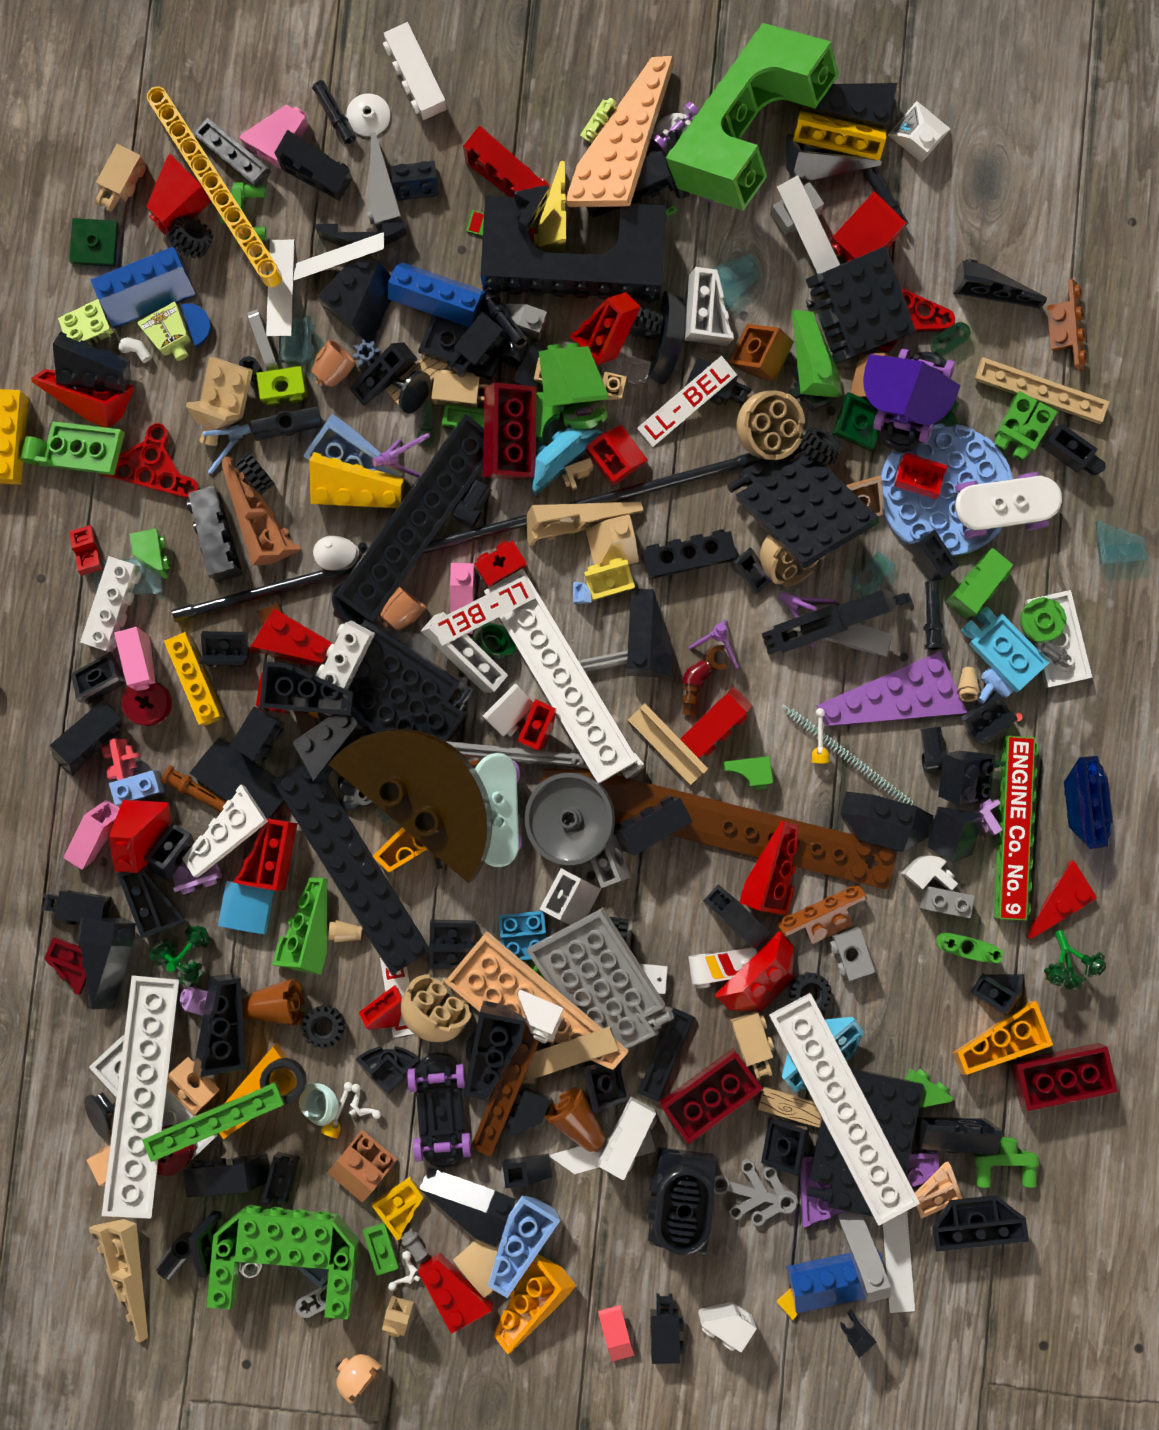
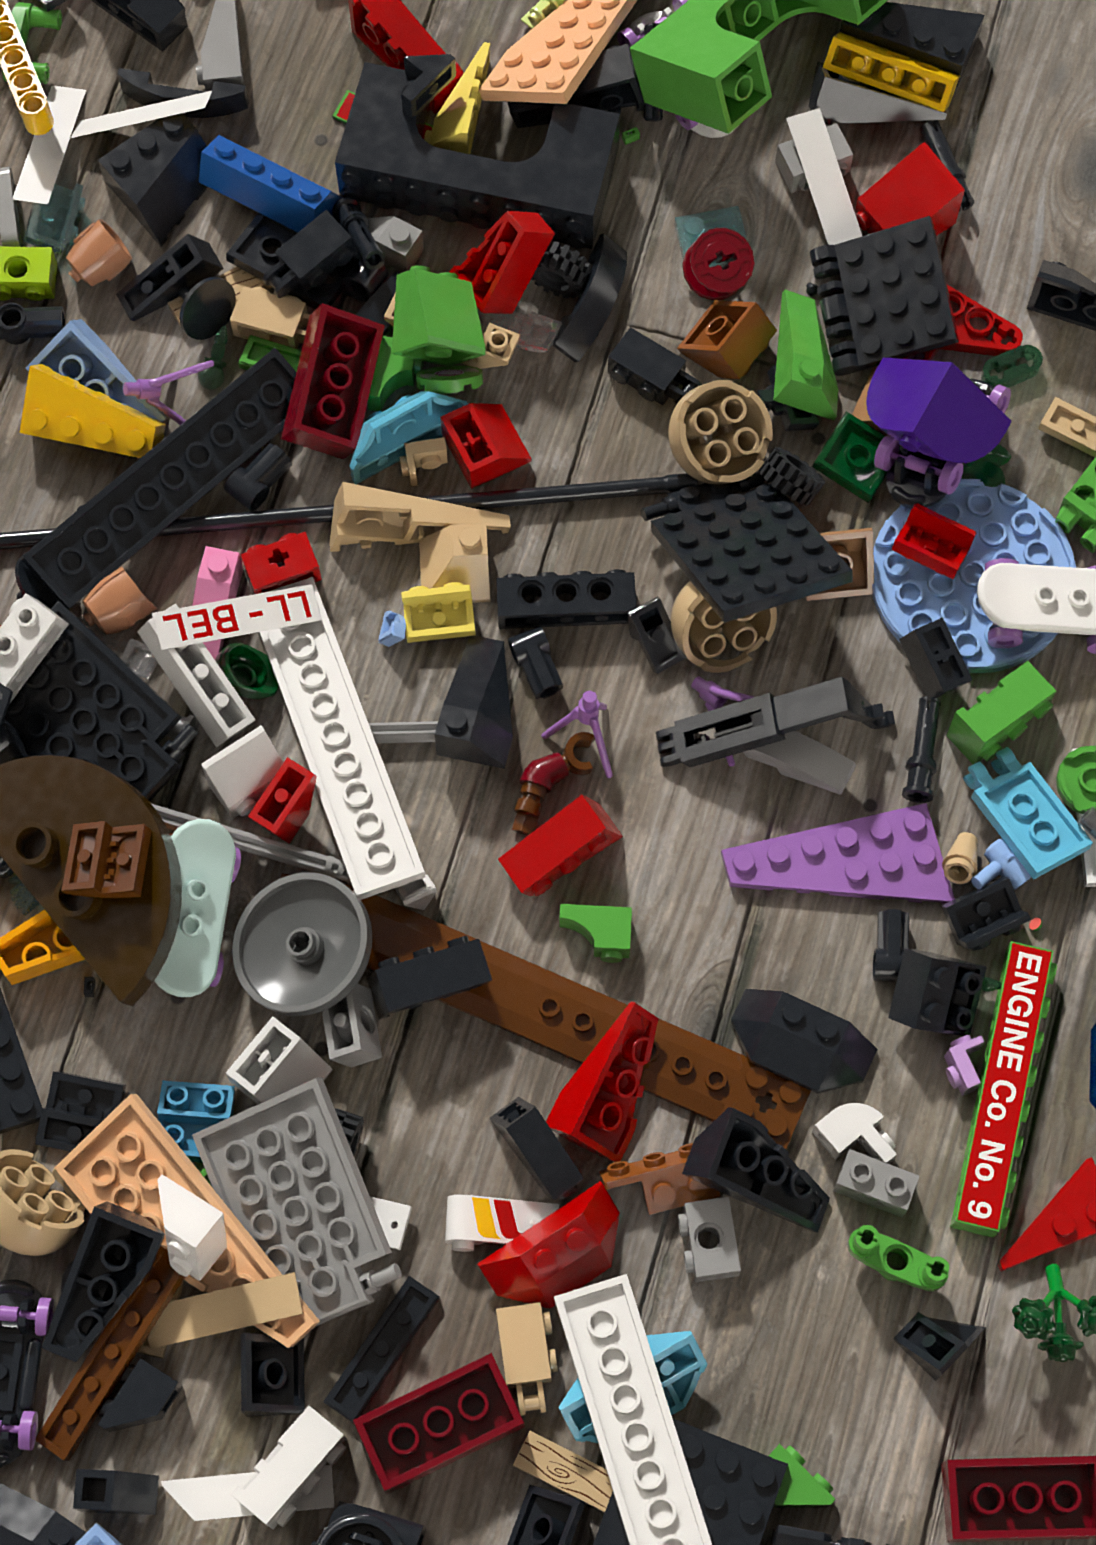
camera: 15 degrees right, 15 degrees down
white hat [313,536,359,570] -> none
sand blue gear [353,339,381,368] -> none
black bracket [391,161,439,201] -> none
dark orange cone [545,1087,606,1152] -> none
tan fence [627,703,708,785] -> none
white sticker [637,356,737,447] -> none
white wedge [684,267,734,346] -> none
light aqua piece [782,705,913,805] -> none
black tyre [789,972,833,1012] -> none
hinge [811,708,830,763] -> none
clear light blue tile [850,551,896,597] -> none
white slope [888,101,950,163] -> none
black slope [927,807,984,863] -> none
light orange wedge [952,1001,1053,1075] -> none
none -> reddish brown slope [61,821,152,898]
none -> black piece [508,626,563,699]
none -> dark red piece [682,228,755,301]
none -> black wedge [682,1107,830,1233]

